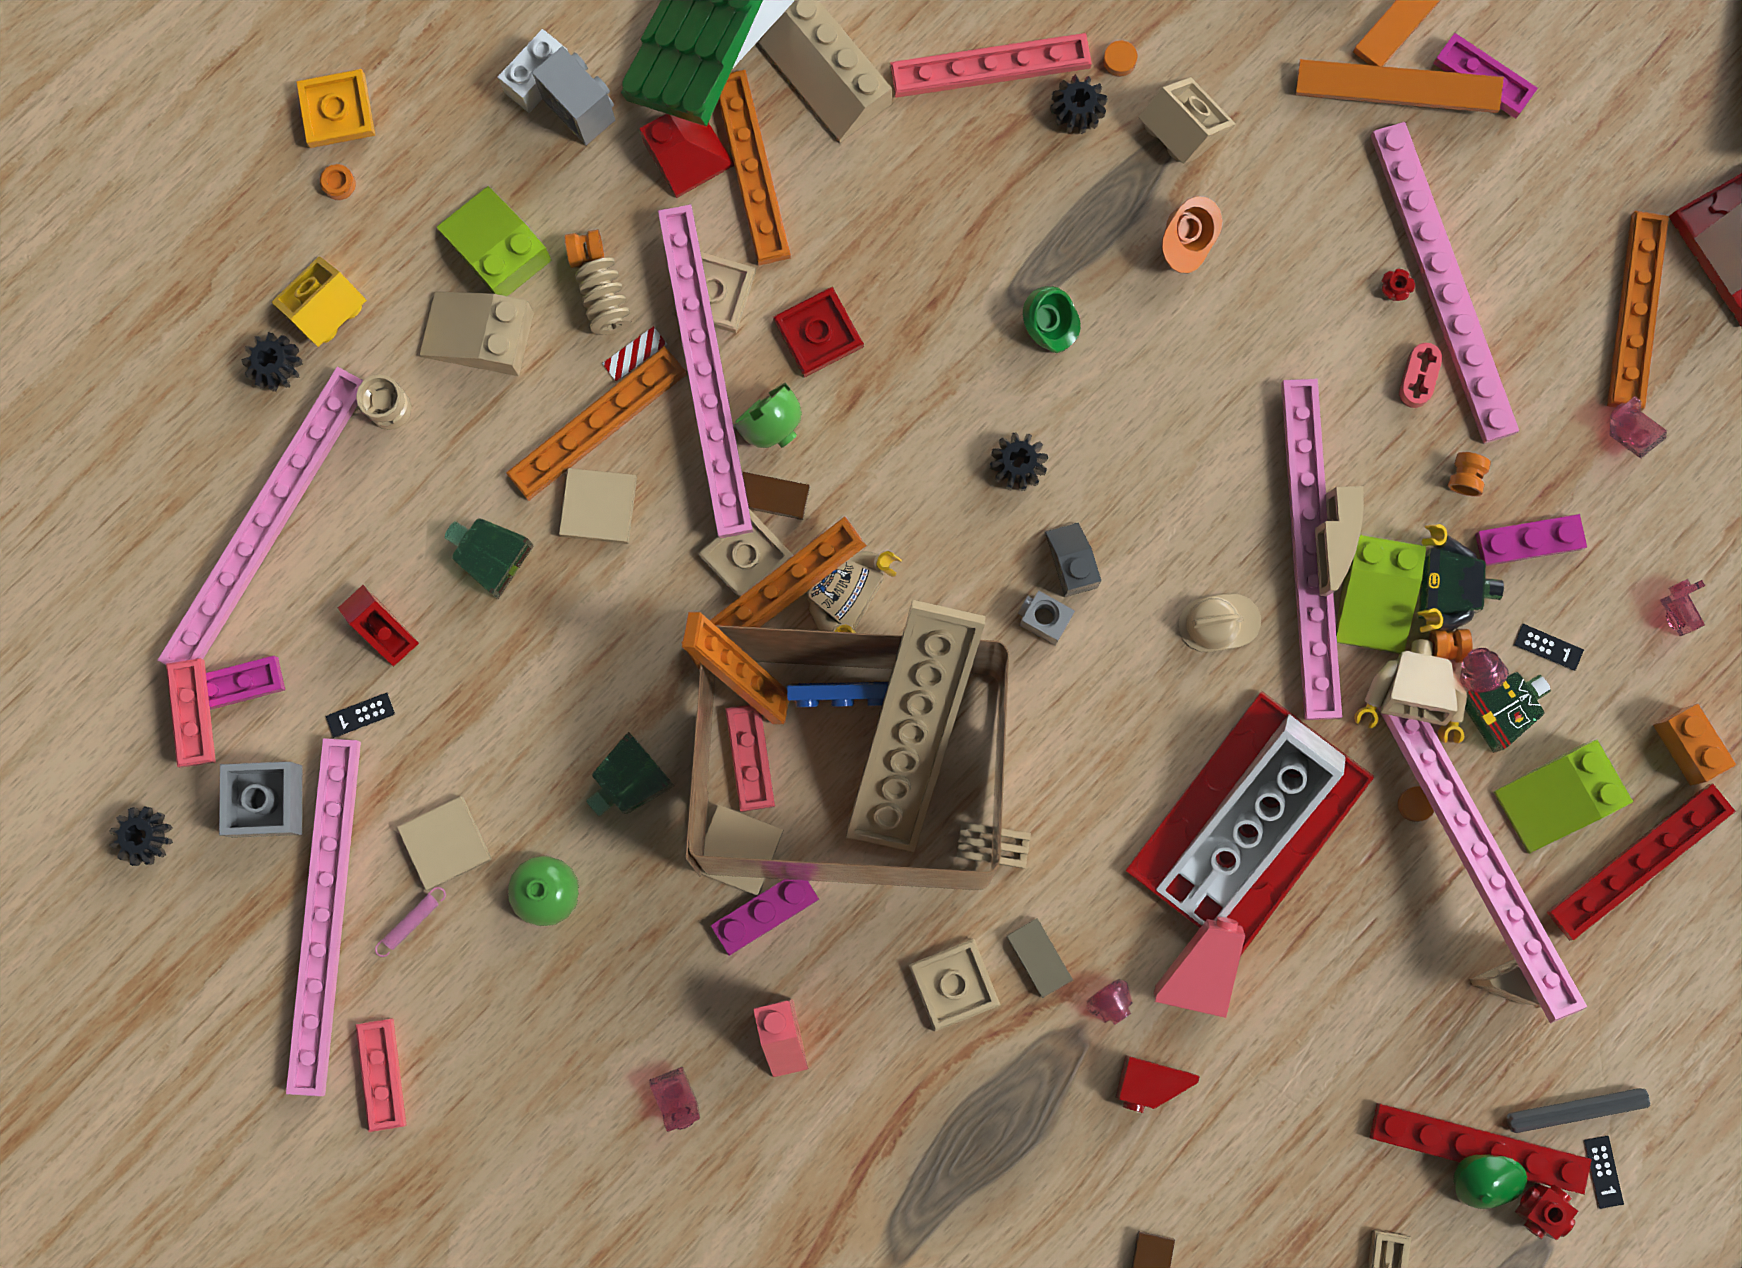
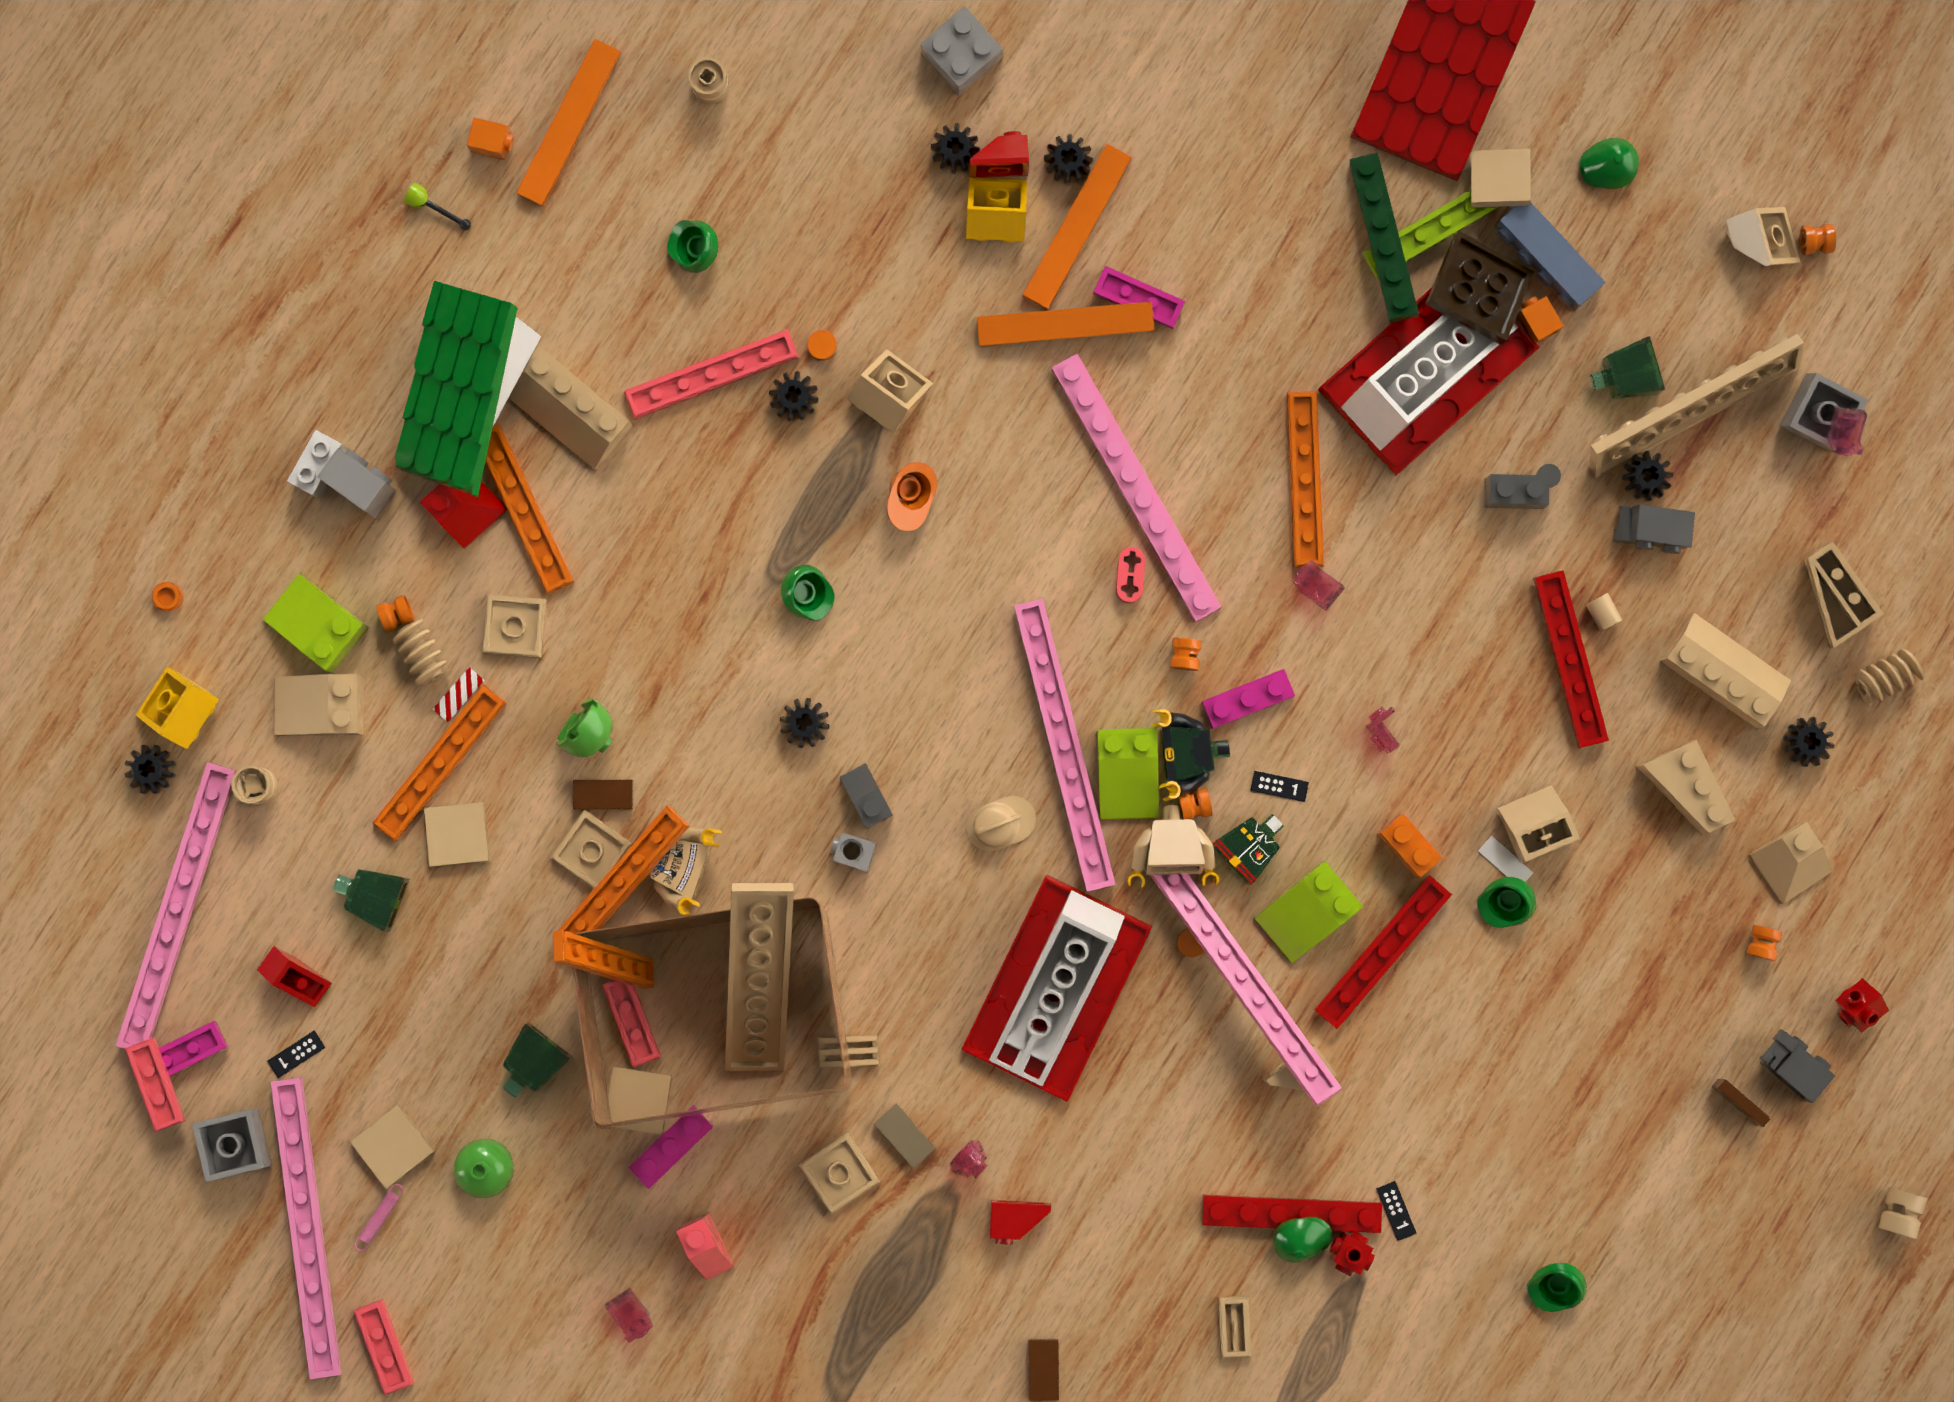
camera: 15 degrees left, 5 degrees up
black gear [109,806,173,866] -> none
light orange plate [296,69,376,148] -> none
bright pink plate [658,205,753,539] -> none
red tile [773,286,864,378] -> none
blue plate [787,682,889,707] -> none
coral slope [1154,917,1245,1018] -> none
tan slope [1315,486,1364,596] -> none
red plate [1382,269,1415,301] -> none
clear pink cone [1460,648,1509,693] -> none
dark grey axle [1507,1088,1650,1133] -> none

